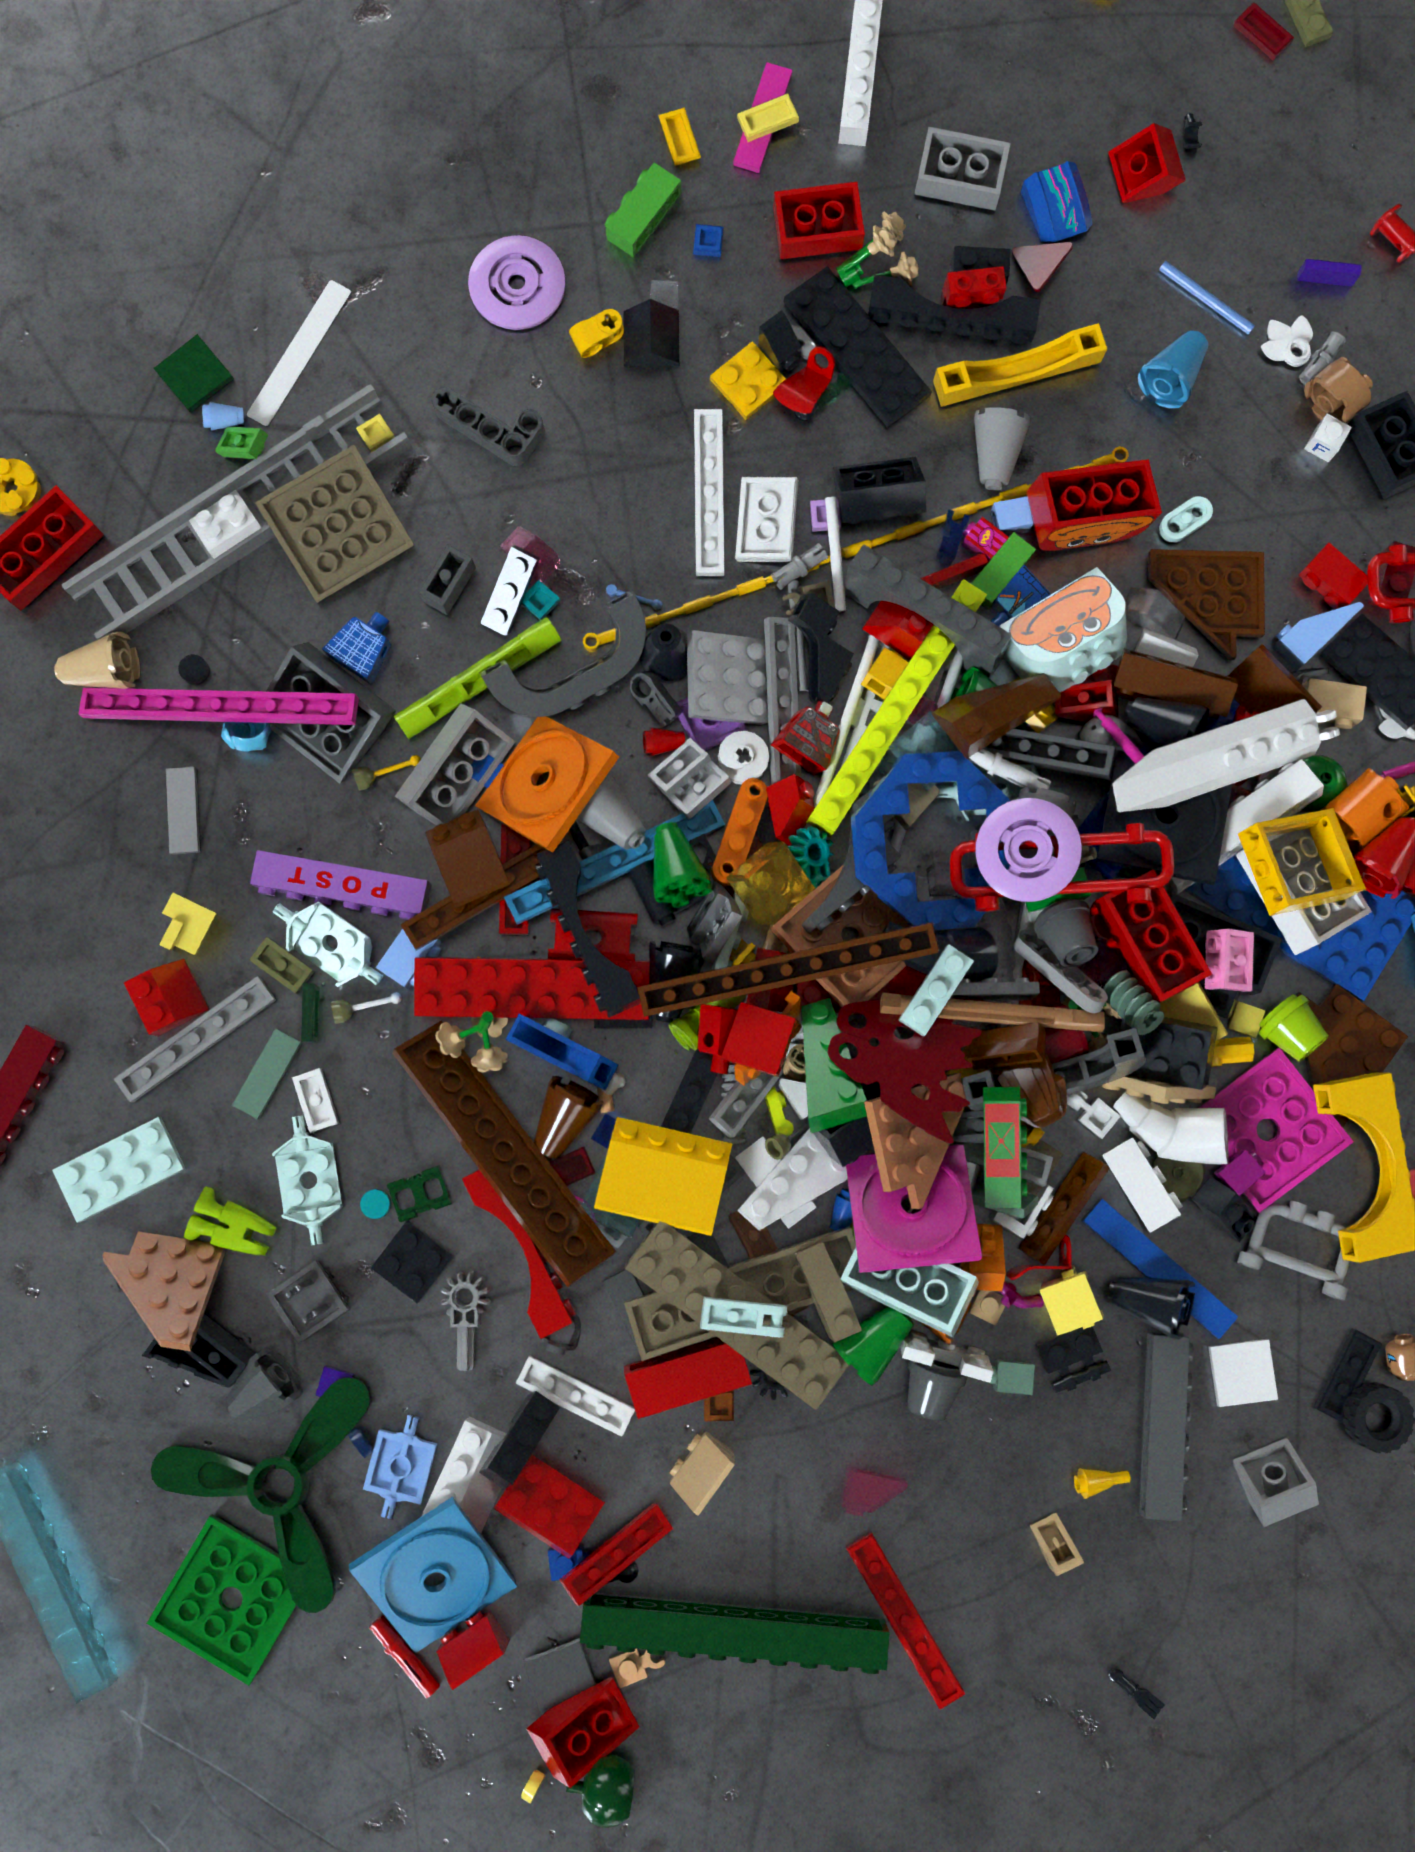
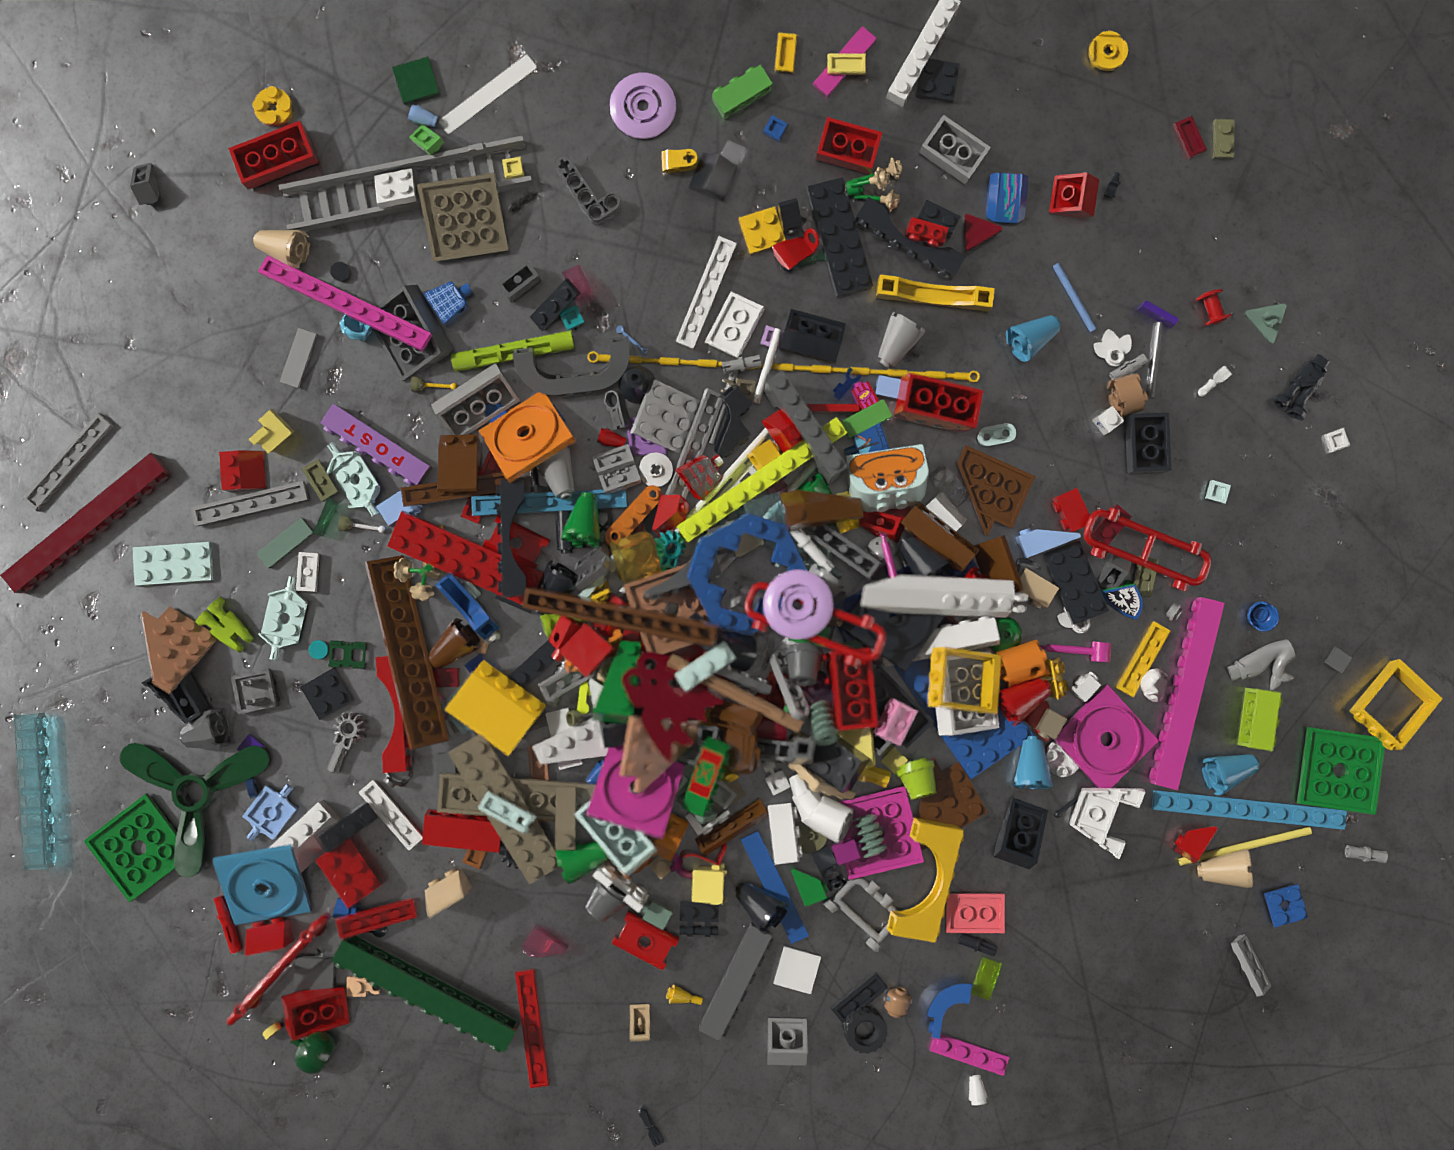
camera: 20 degrees right, 5 degrees up
none -> red bar [226,913,331,1026]
none -> red piece [611,911,679,971]
none -> green slope [790,867,829,907]
none -> sand green piece [853,814,887,858]
none -> black plate [915,58,960,103]
none -> flat silver bar [1147,322,1164,399]

